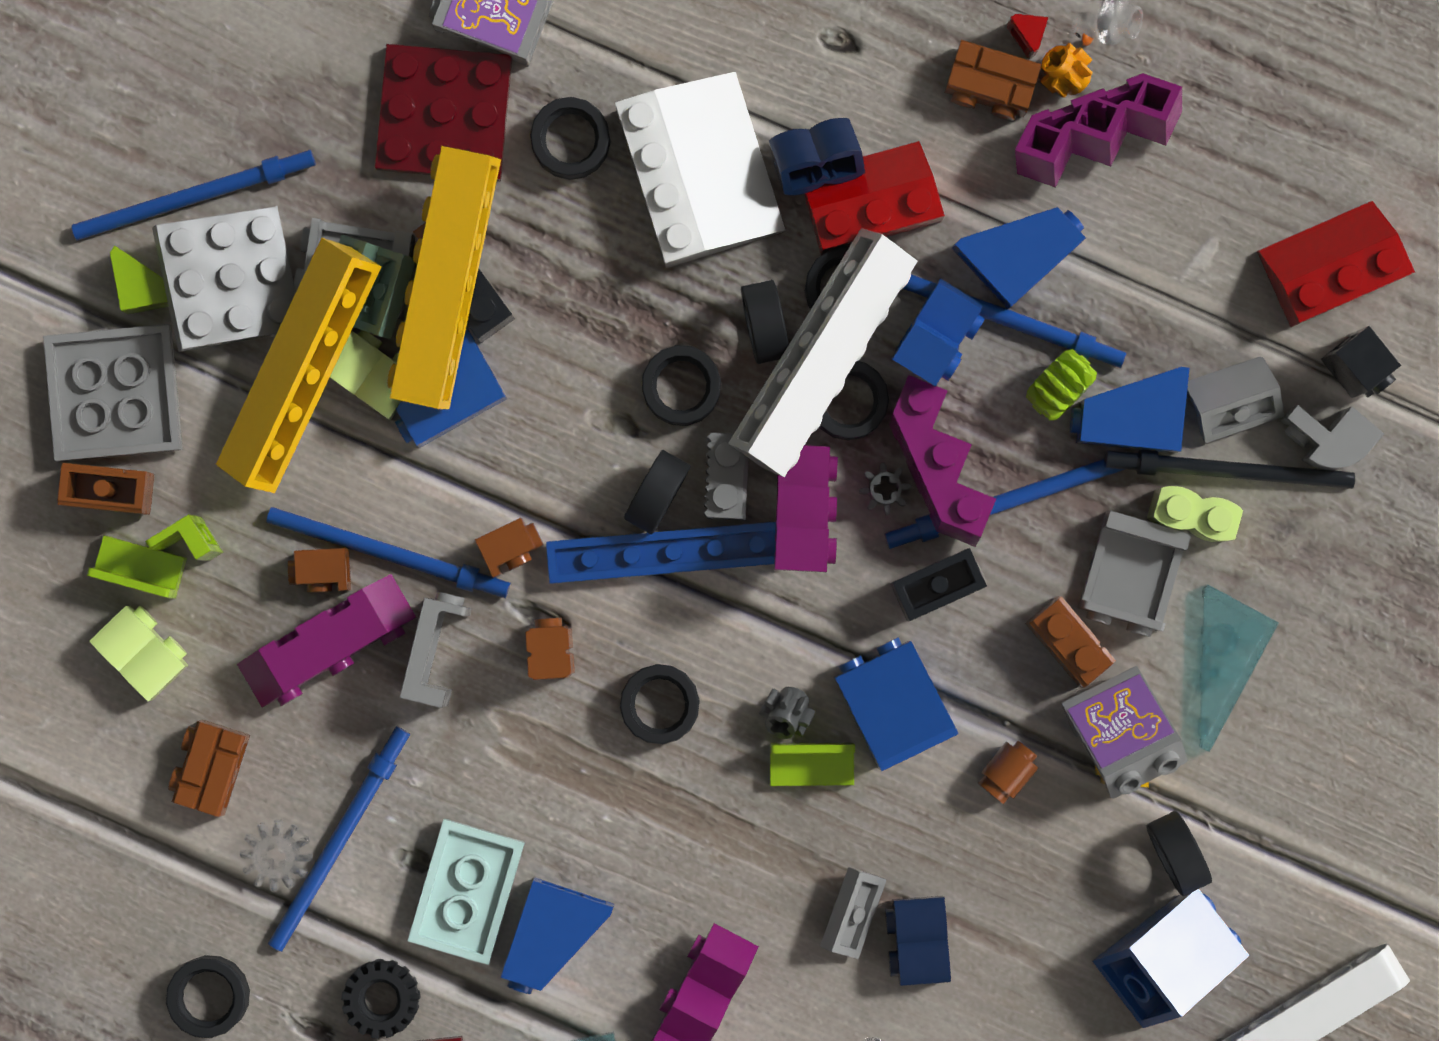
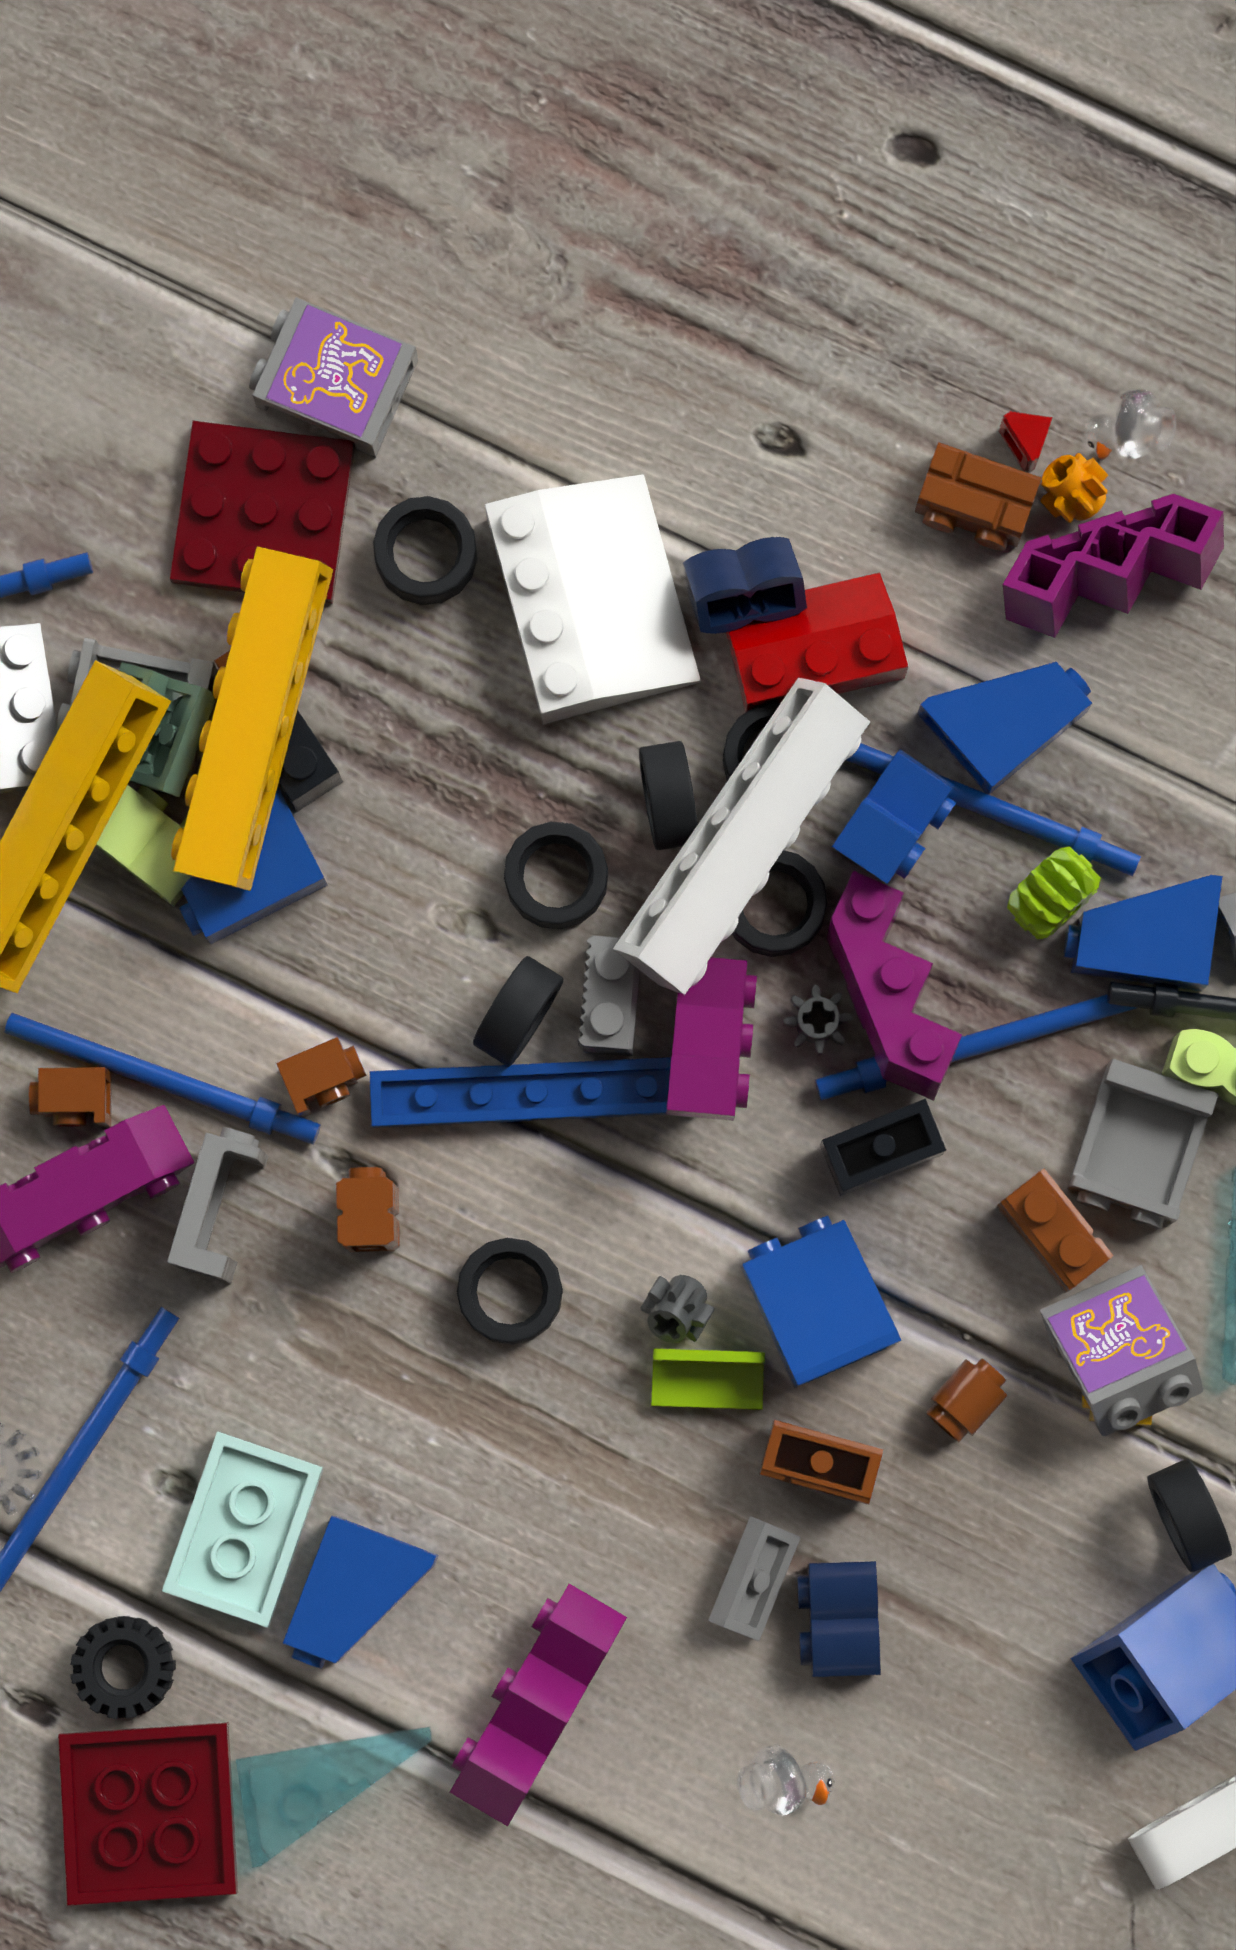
camera: 10 degrees right, 5 degrees down
none -> dark orange brick [759,1420,884,1504]

